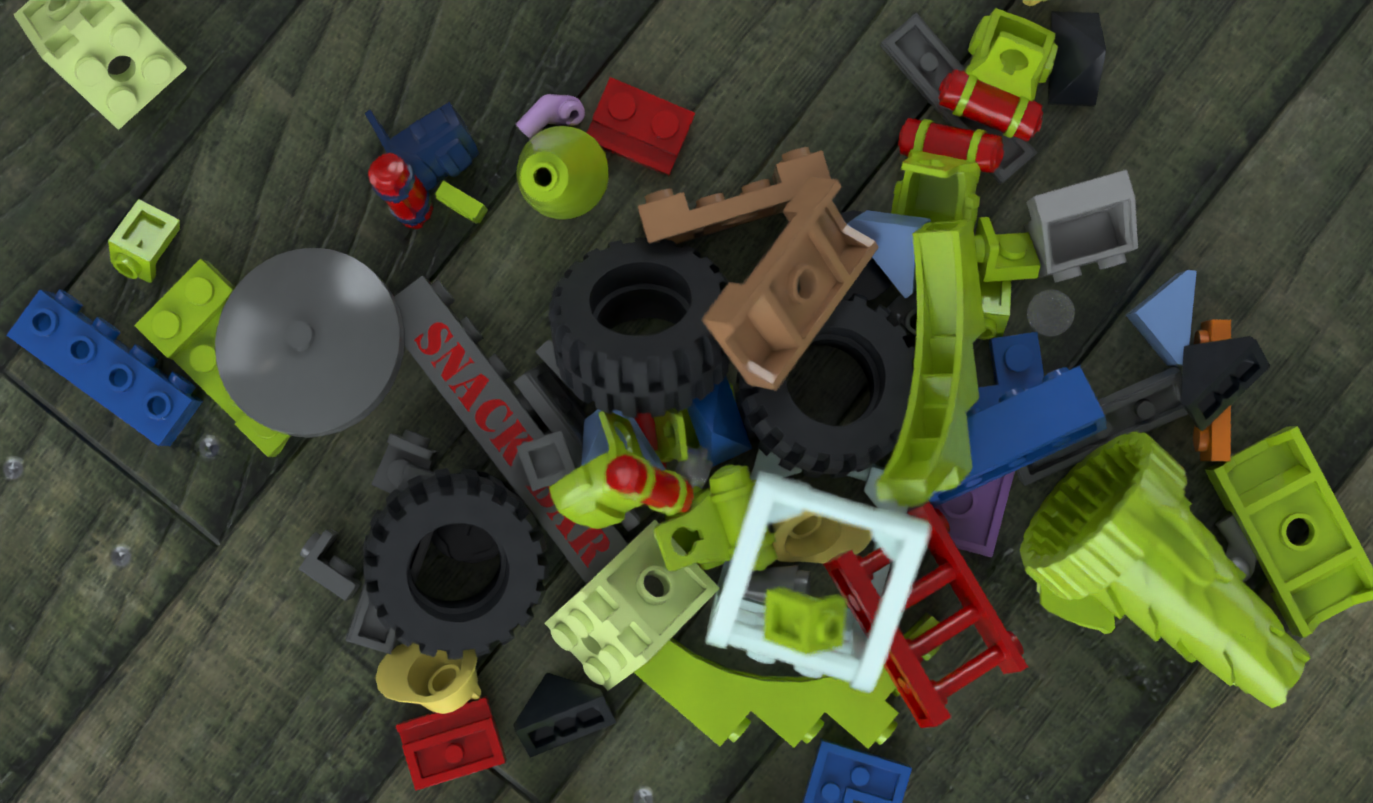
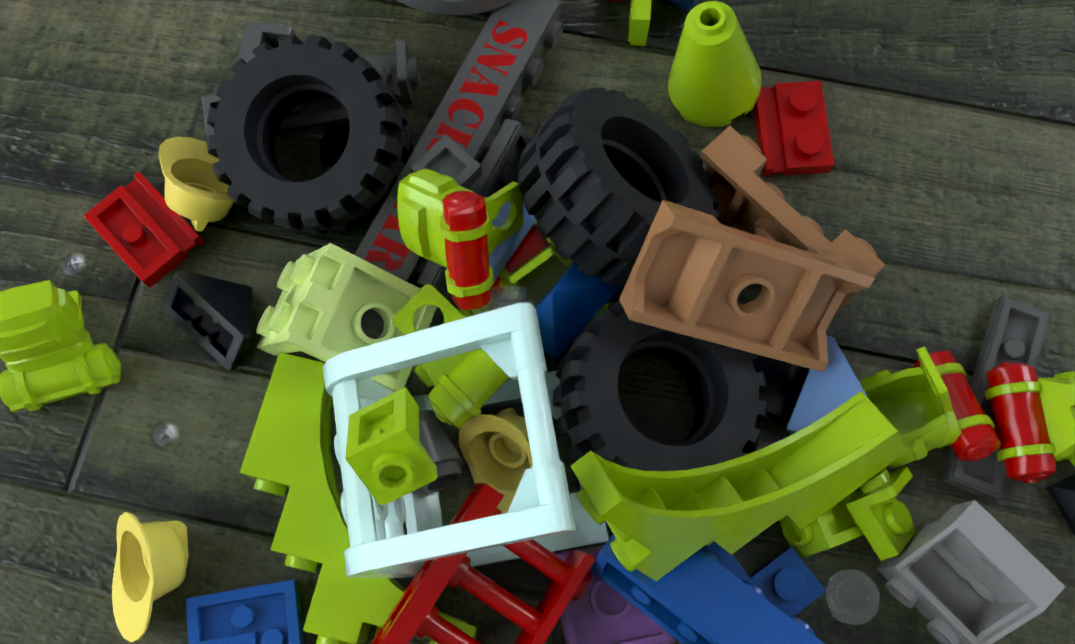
camera: 60 degrees right, 15 degrees down
lavender arm [515,94,585,139] -> none

